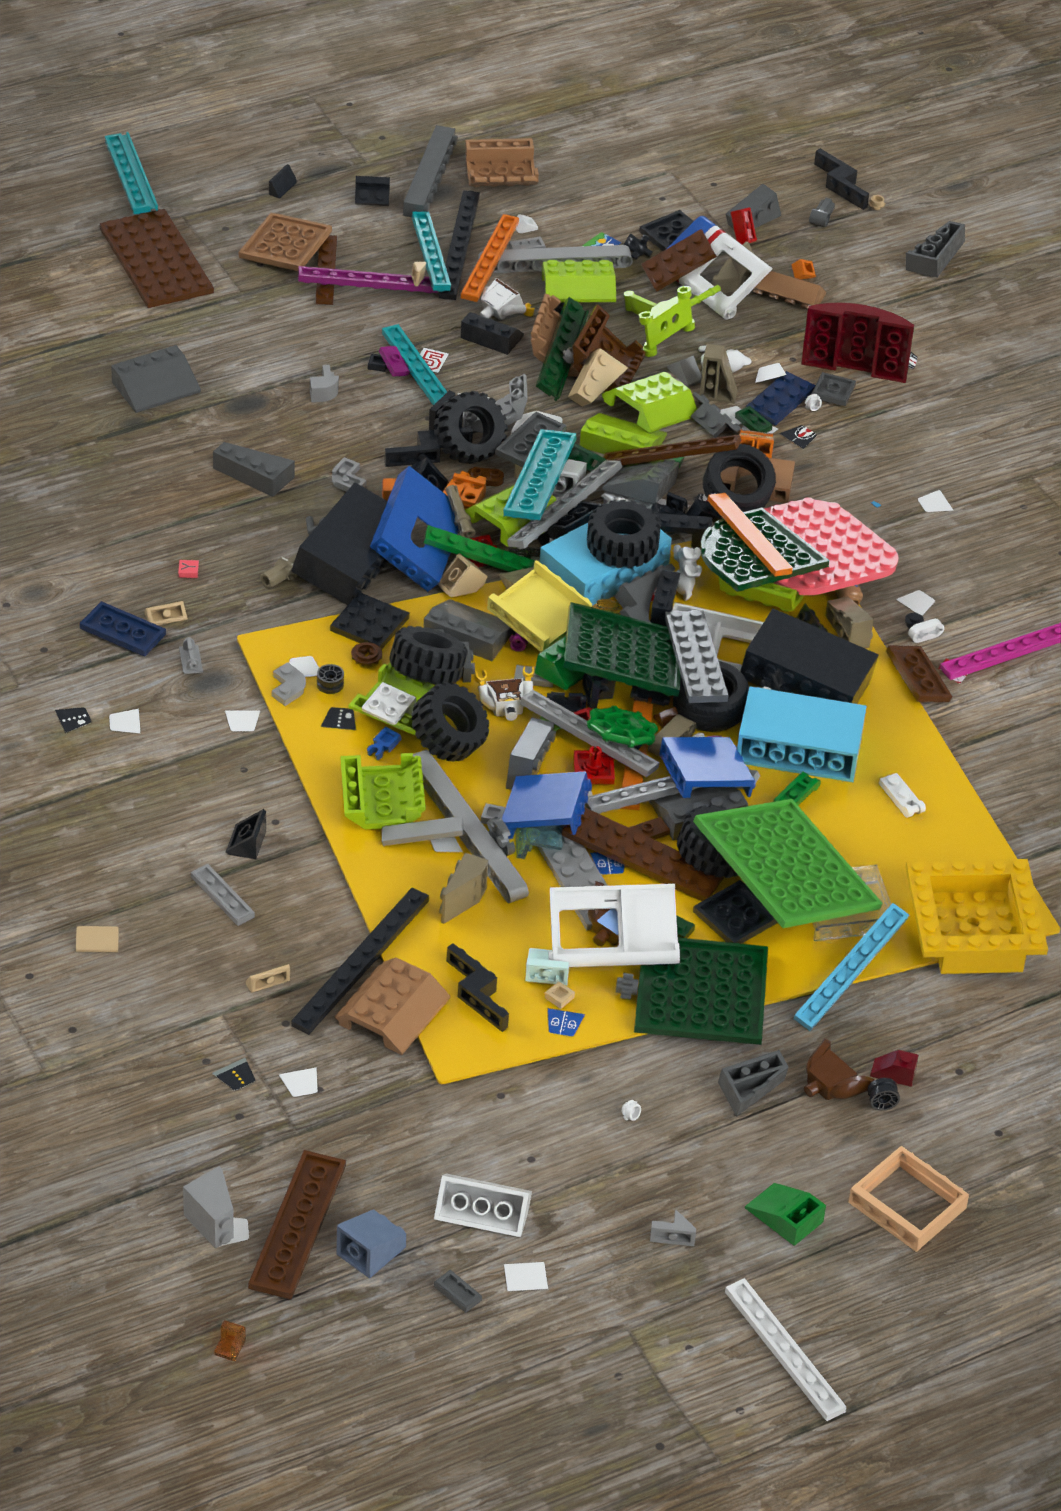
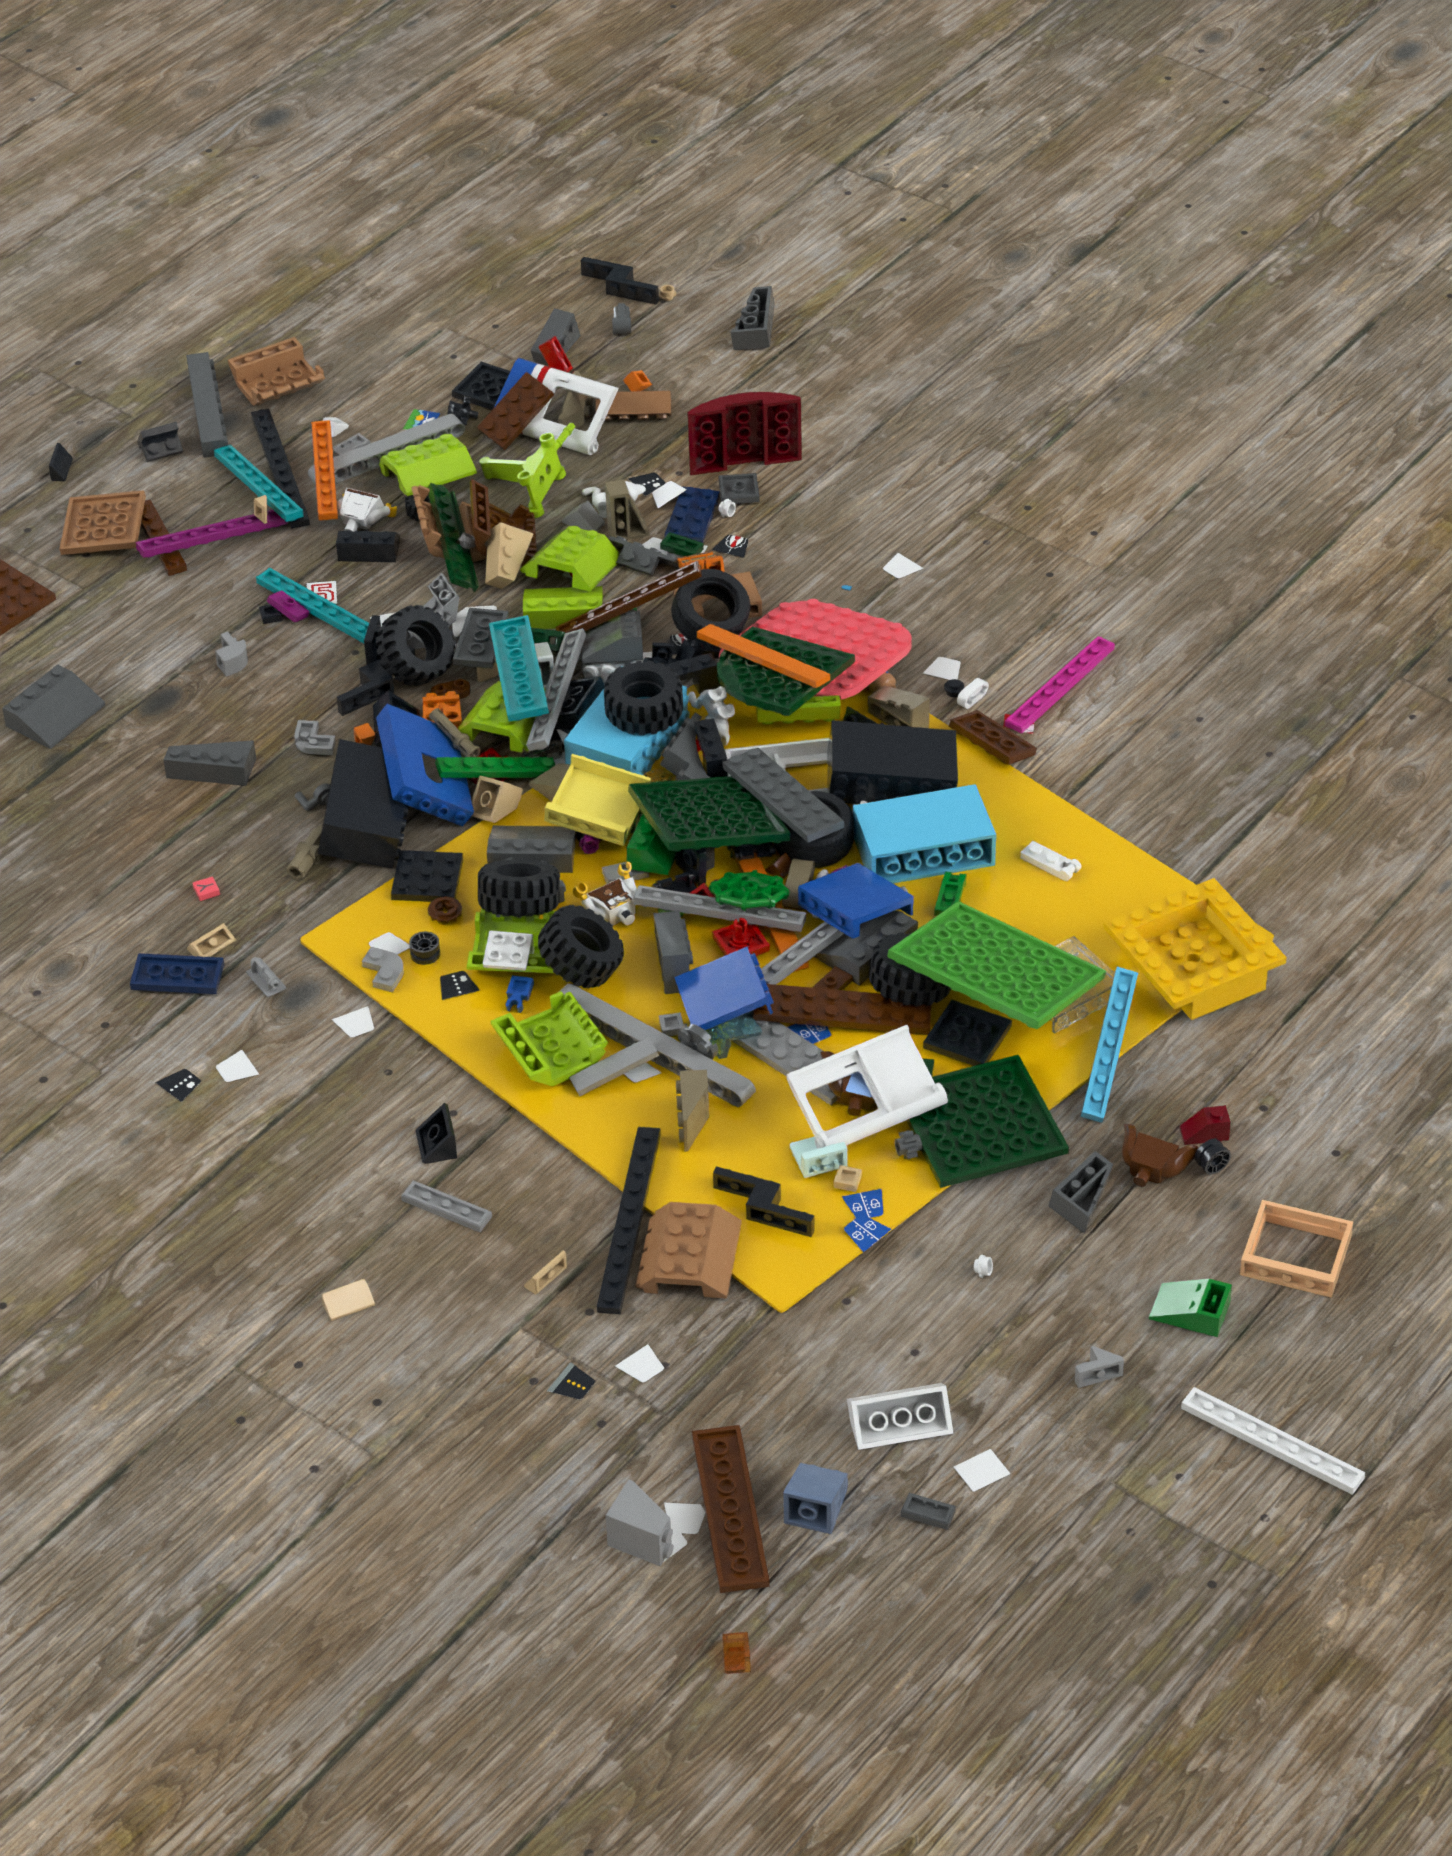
camera: 20 degrees left, 0 degrees up
none -> black sticker [628,472,666,496]
none -> white sticker [664,1503,705,1534]
none -> blue sticker [844,1215,892,1252]

